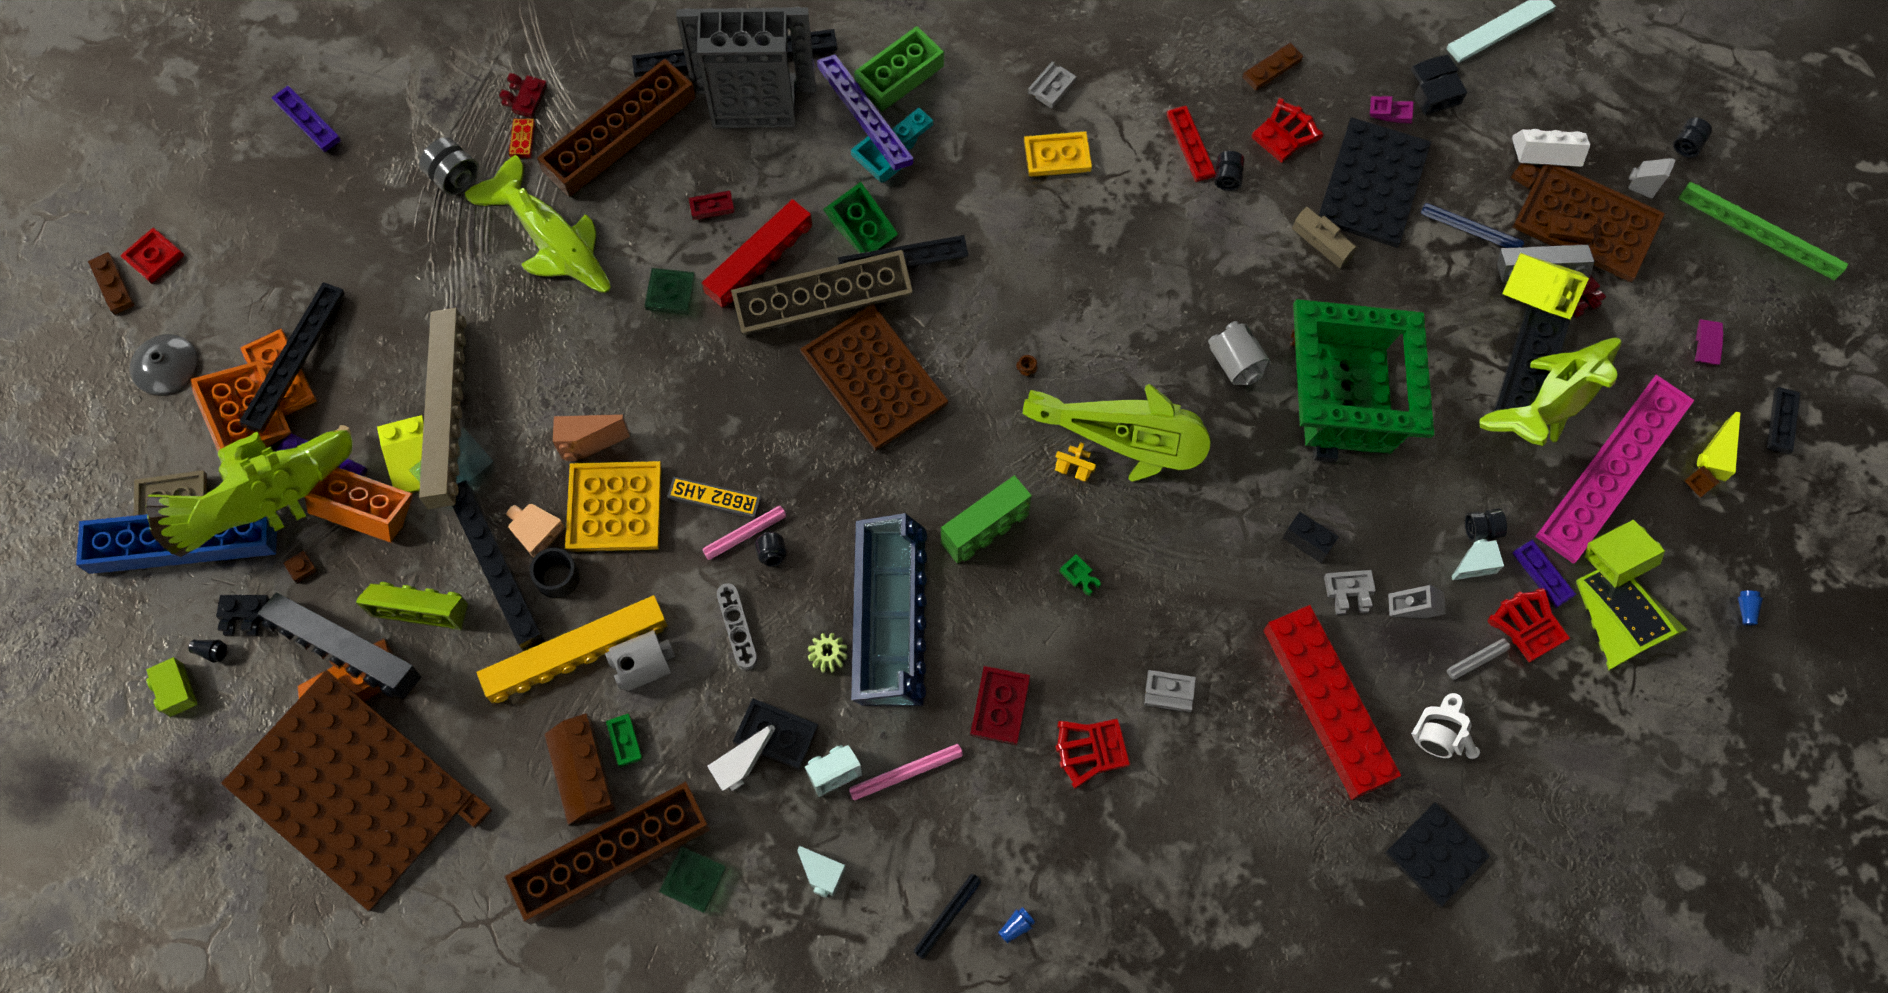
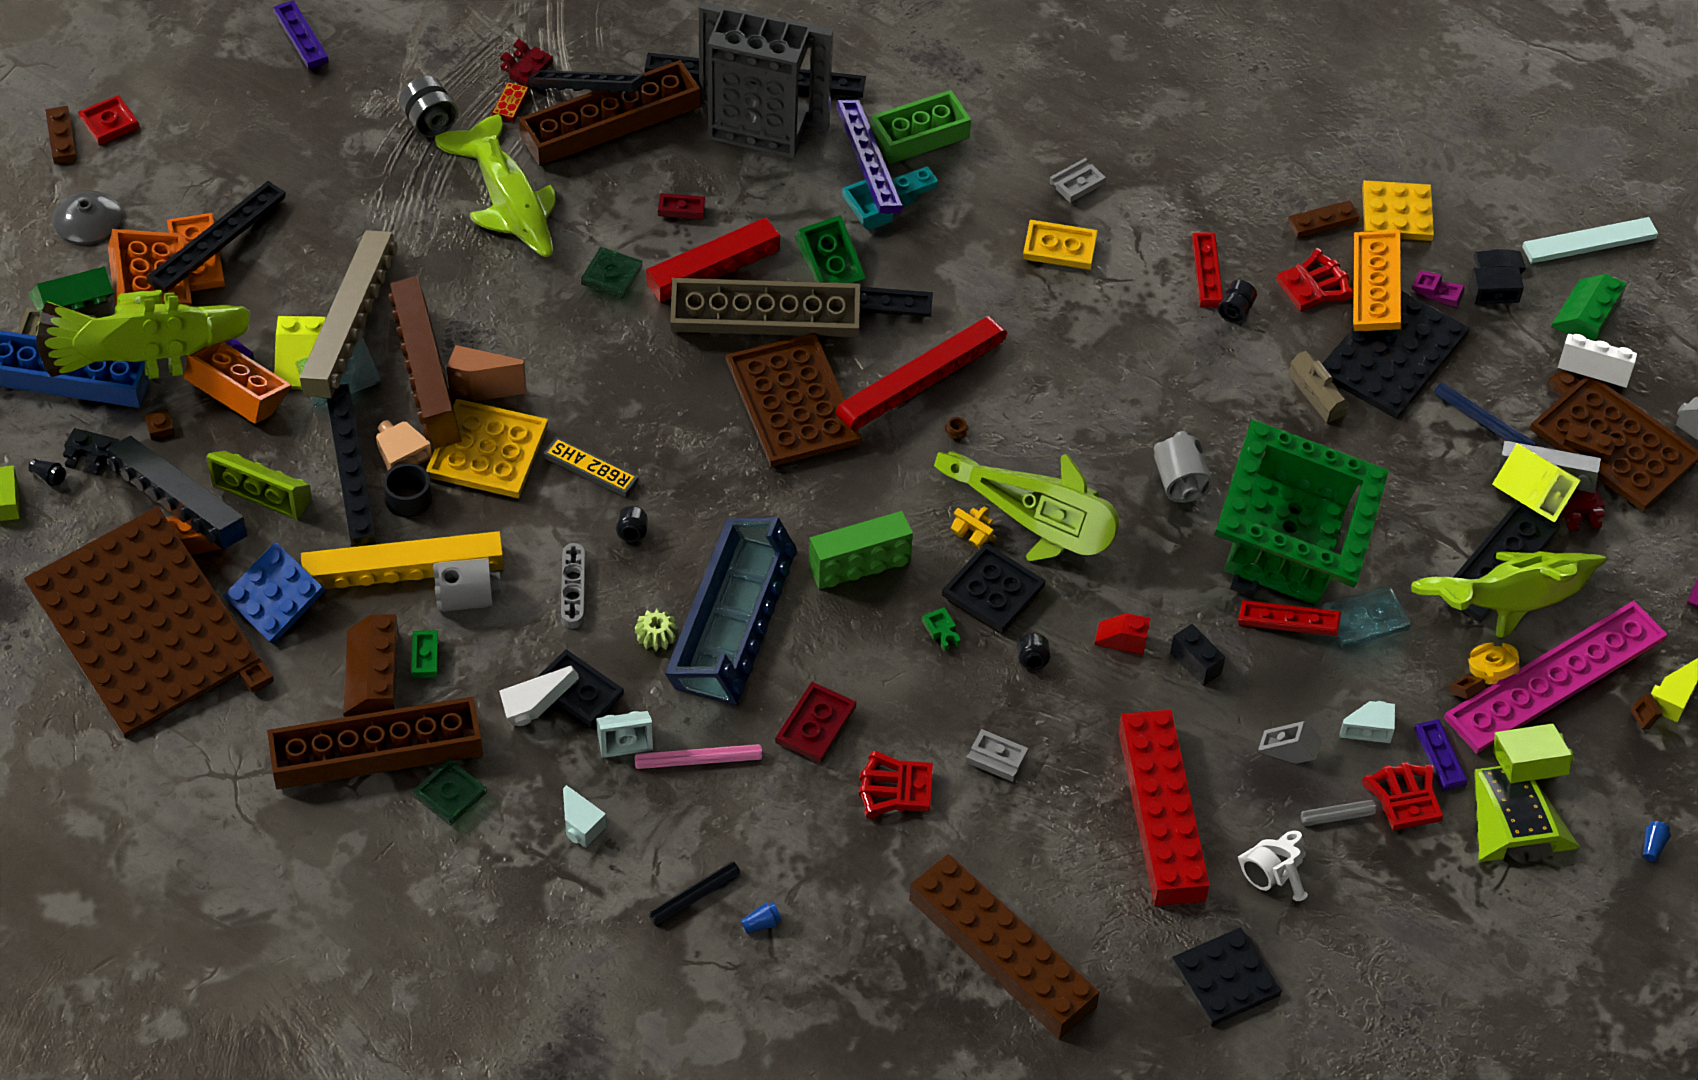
camera: 15 degrees right, 15 degrees down
bright pink axle [703,506,786,560] -> none
light grey plate [1324,570,1376,615] -> none
black wheel [1464,508,1507,542] -> none
none -> green slope [28,266,113,313]
none -> blue plate [223,542,326,644]
none -> reddish brown brick [388,276,462,449]
none -> black plate [527,70,646,94]
none -> red beam [835,316,1007,431]
none -> reddish brown brick [909,853,1100,1039]
none -> black plate [941,543,1046,633]
none -> black head [1017,633,1051,670]
none -> red slope [1094,613,1151,655]
none -> red tile [1238,600,1342,636]
none -> clear light blue plate [1322,586,1411,649]
none -> light orange plate [1353,230,1401,331]
none -> yellow plate [1362,180,1434,241]
none -> reddish brown plate [1449,675,1486,699]
none -> yellow plate [1468,642,1520,684]
none -> green slope [1551,274,1627,341]

